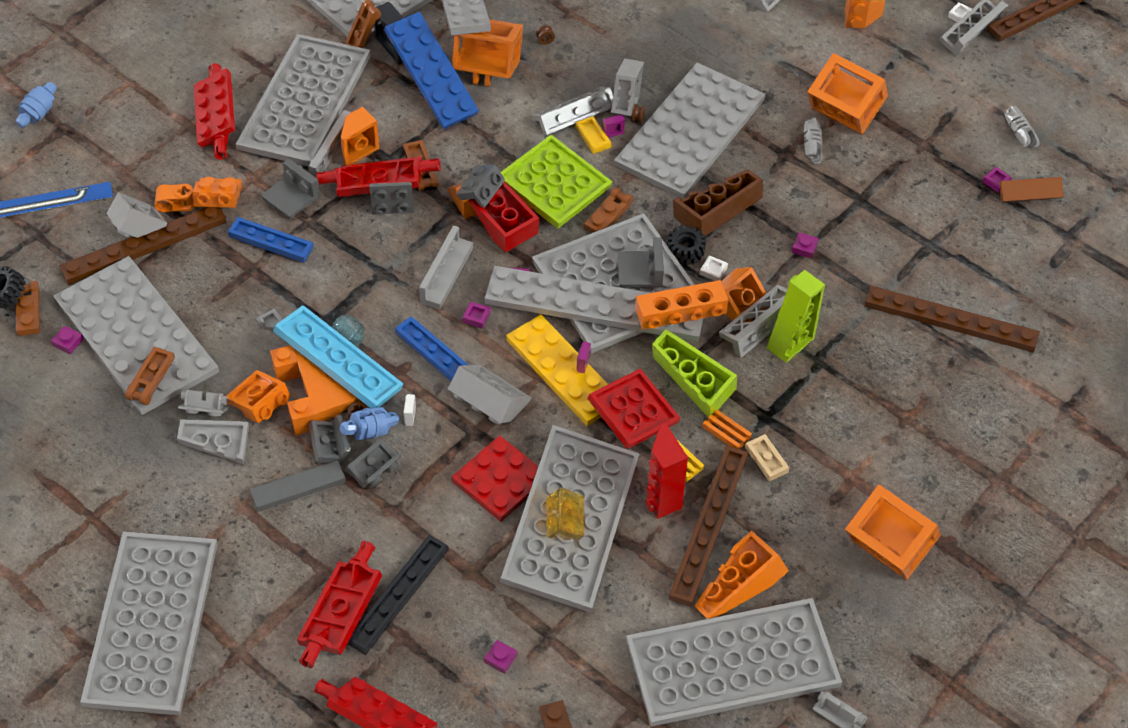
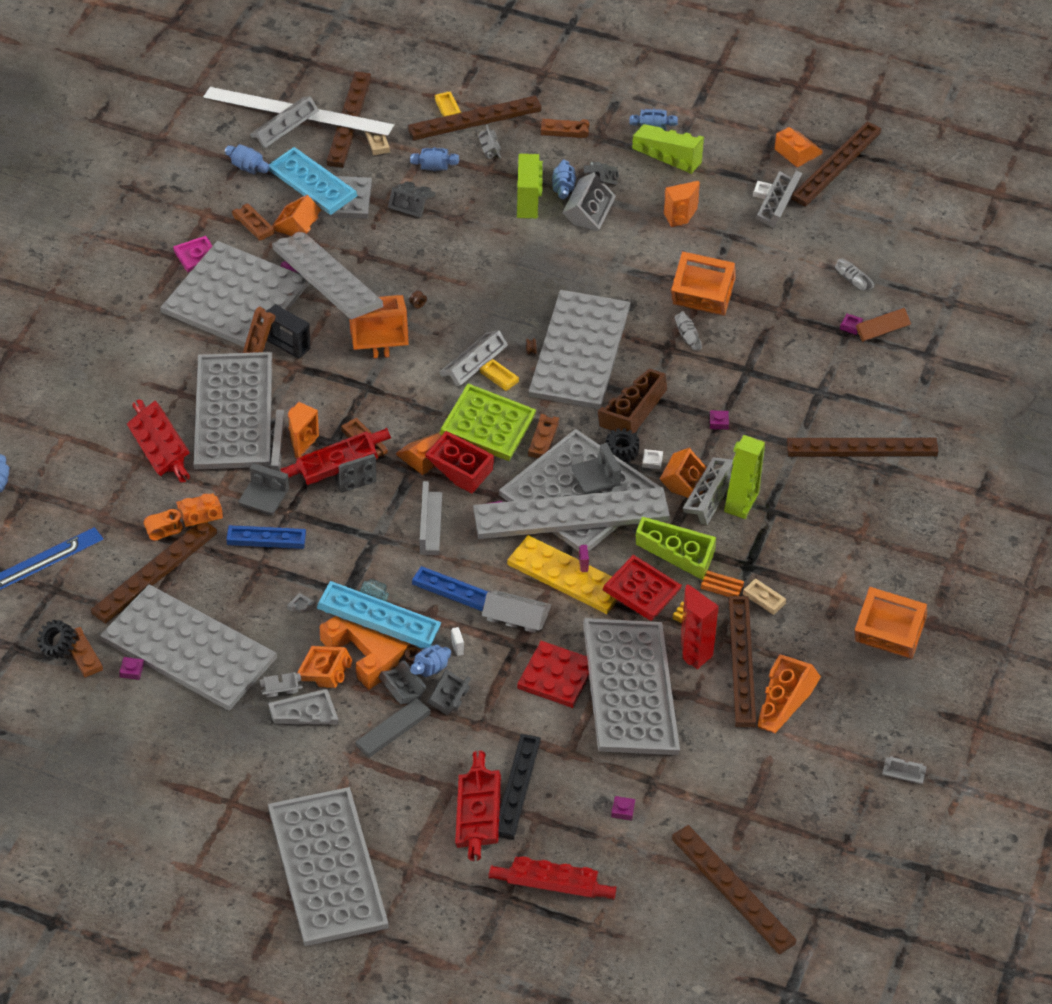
camera: 20 degrees left, 5 degrees down
light grey slope [107,192,167,238] -> none
dark orange plate [125,346,175,406] -> none
blue plate [384,11,479,130] -> none
dark grey bracket [456,164,505,207] -> none
magenta plate [462,301,491,329] -> none
clear yellow bracket [546,487,584,540] -> none
magenta plate [603,114,625,138] -> none
light grey window [611,58,644,116] -> none
light grey plate [626,598,842,727] -> none
orange brick [635,280,728,330] -> none

